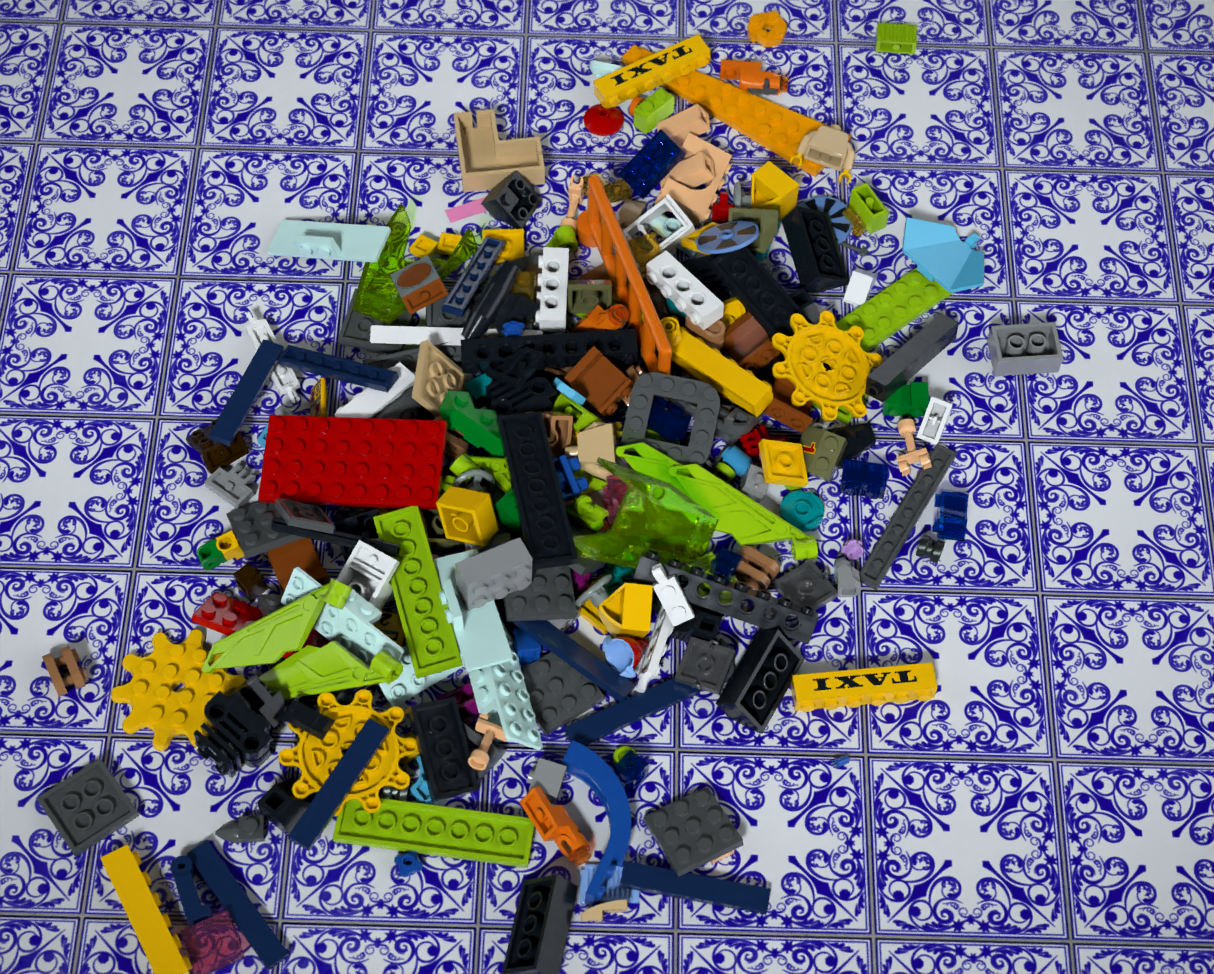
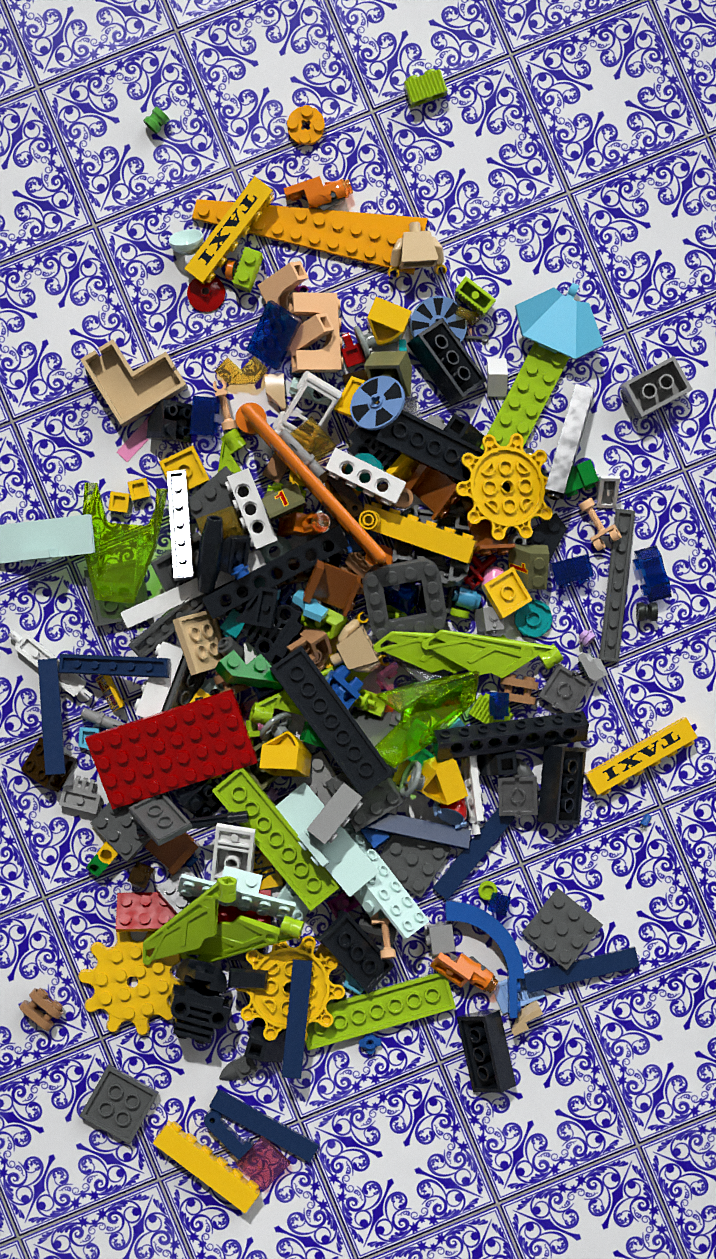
camera: 25 degrees left, 30 degrees up
dark orange panel [390,255,449,315] -> none
white plate [652,563,695,627] -> none
none -> clear blue brick [190,396,220,438]

